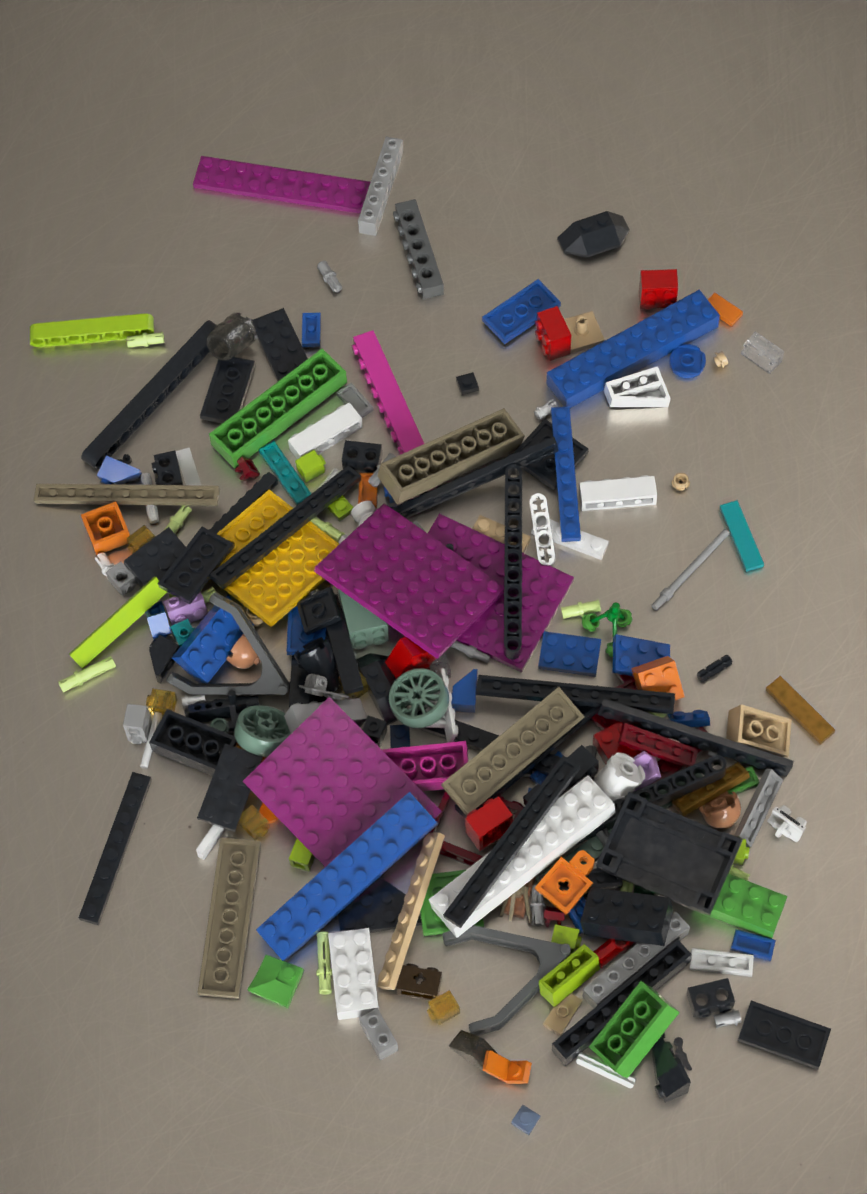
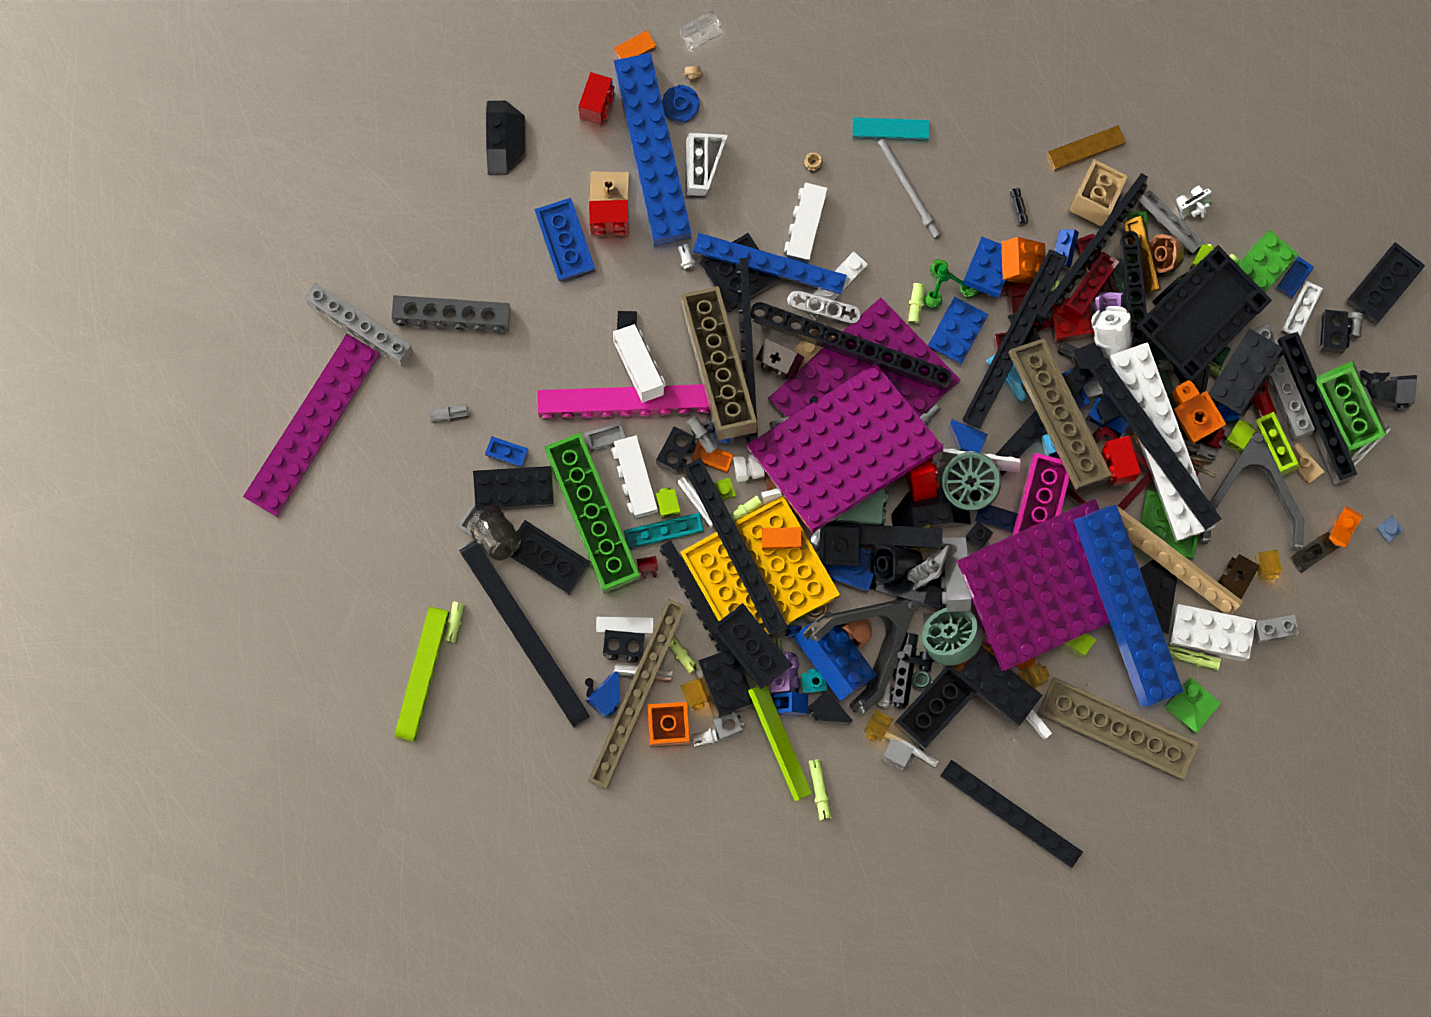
camera: 75 degrees left, 15 degrees up
none -> white brick [613,324,666,403]
none -> brick [756,339,805,378]
none -> orange tile [762,527,802,549]

